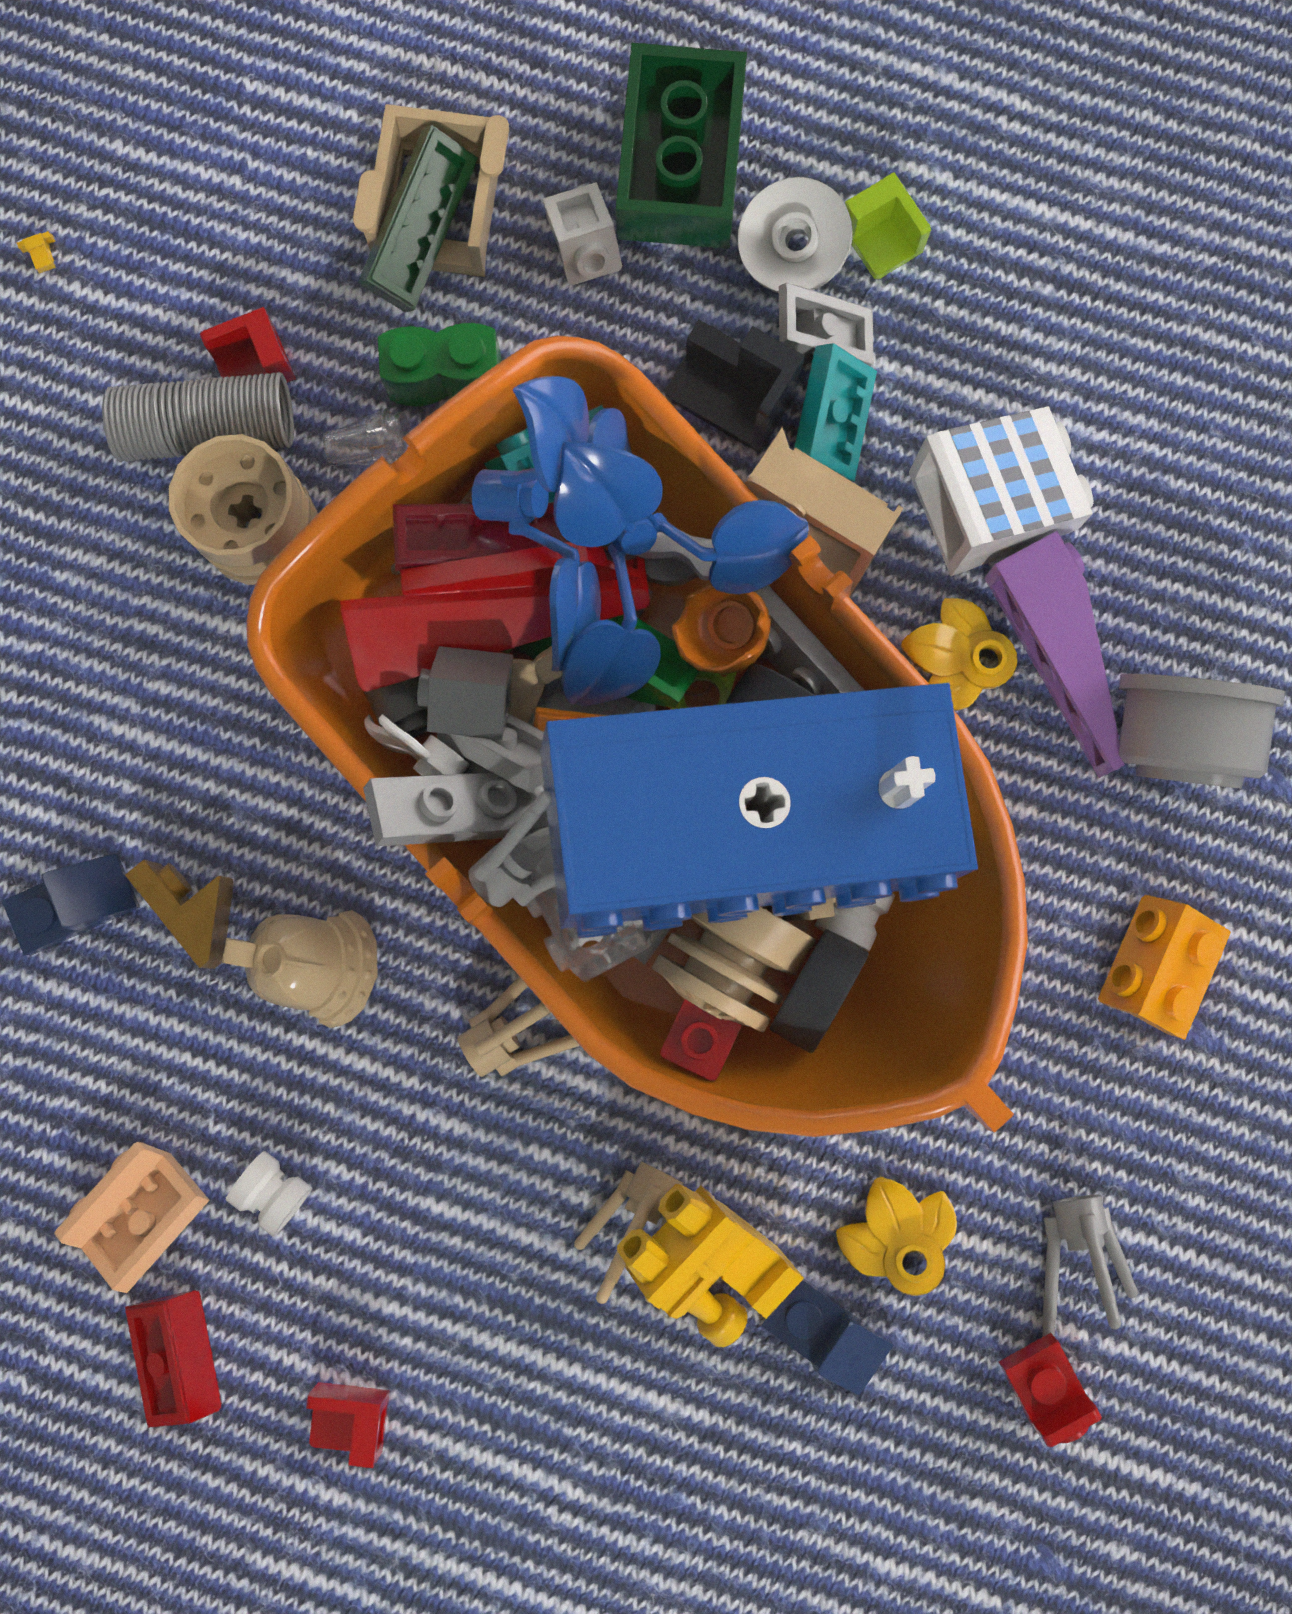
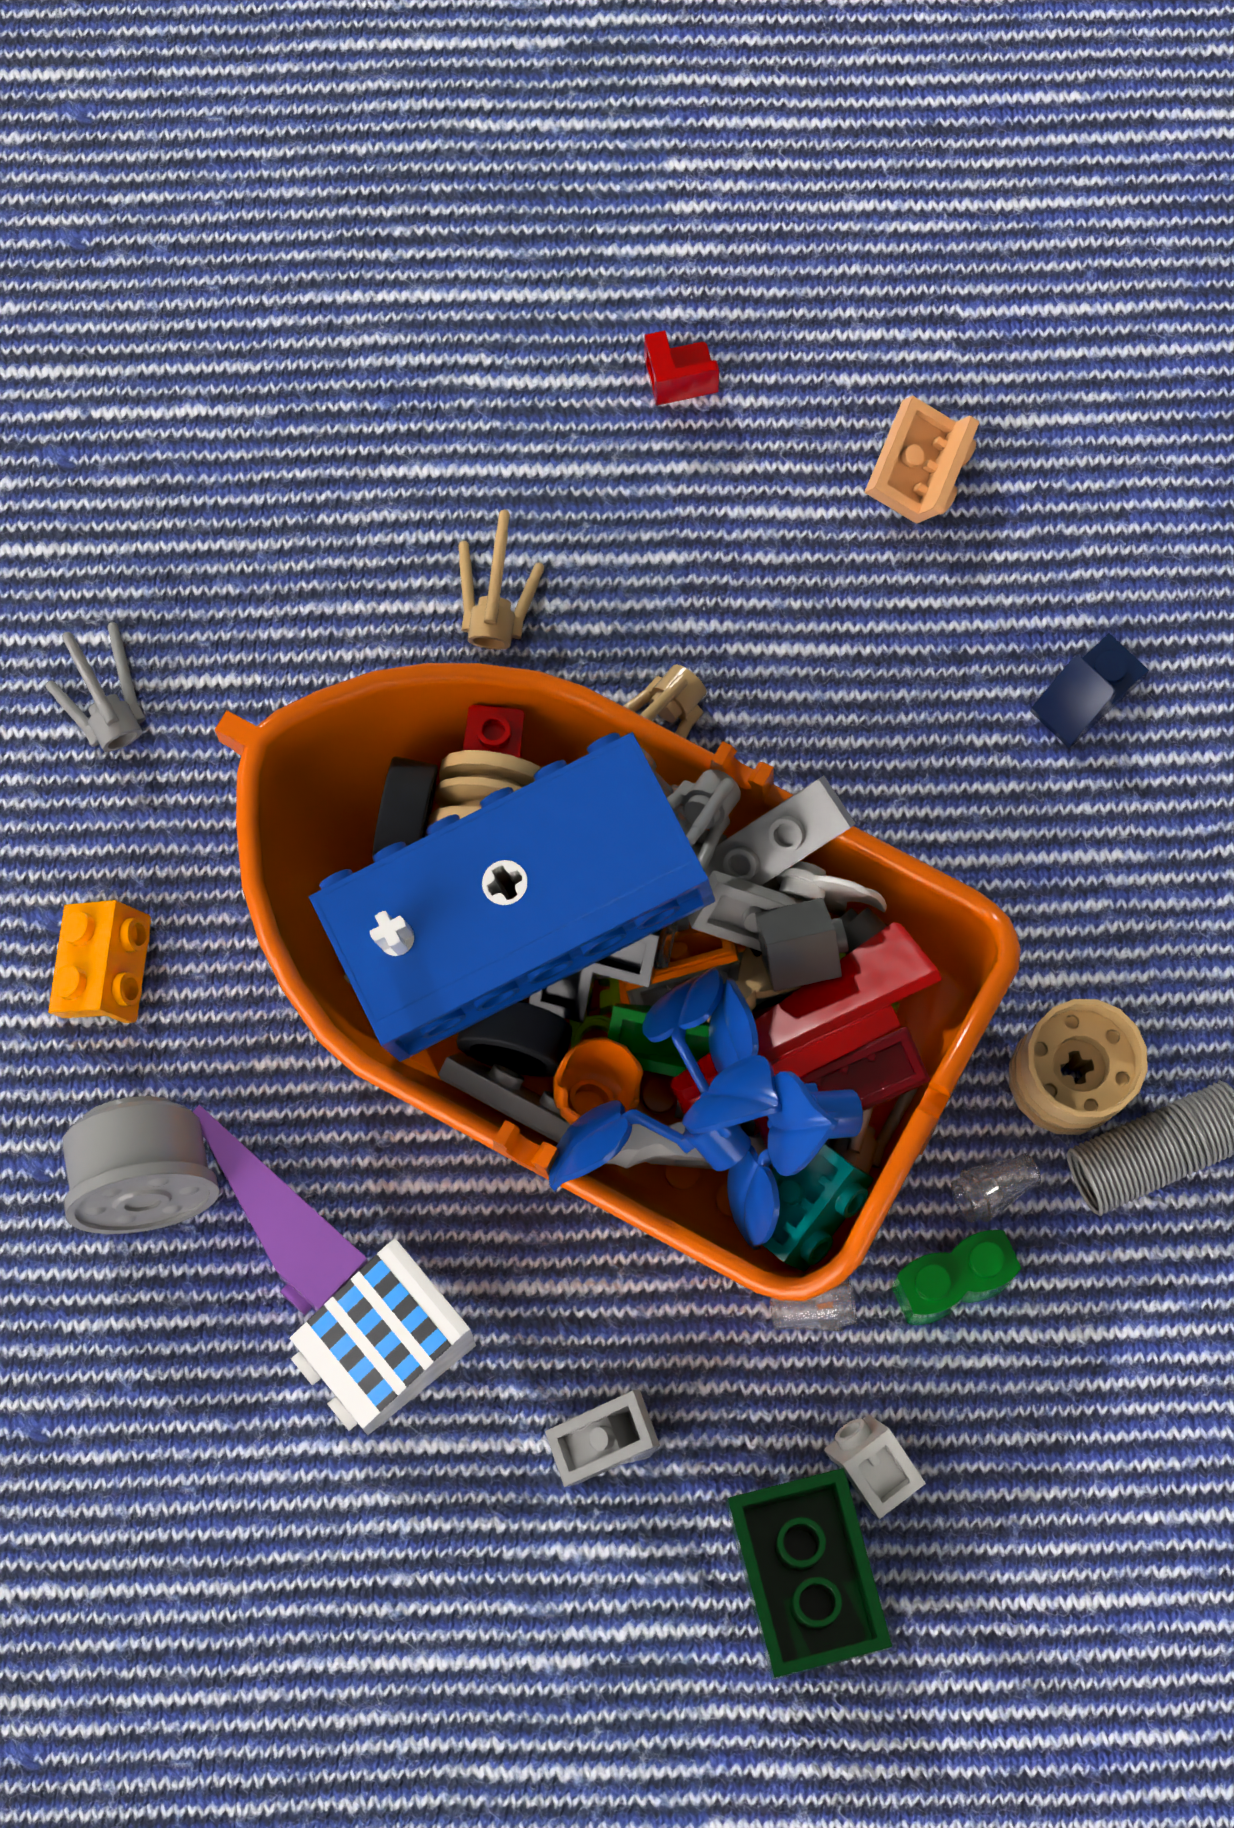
camera: 160 degrees right, 10 degrees down
pearl gold slope [125,860,234,969] -> none
red slope [125,1290,222,1428] -> none
red panel [200,307,296,383] -> none
tan helmet [222,910,378,1028] -> none
white wheel [226,1151,312,1237] -> none
tan piece [353,104,509,277] -> none
plate [357,125,478,313] -> none
yellow hips [617,1184,804,1347] -> none
black panel [665,319,805,453] -> none
white dish [738,177,852,293] -> none
tan piece [745,427,904,597] -> none
dark blue slope [760,1279,894,1396] -> none
teal bracket [794,343,877,482] -> none
yellow plate [836,1177,957,1296] -> none
lime panel [845,172,931,279] -> none
yellow plate [901,598,1017,711] -> none
red bracket [998,1333,1102,1447] -> none

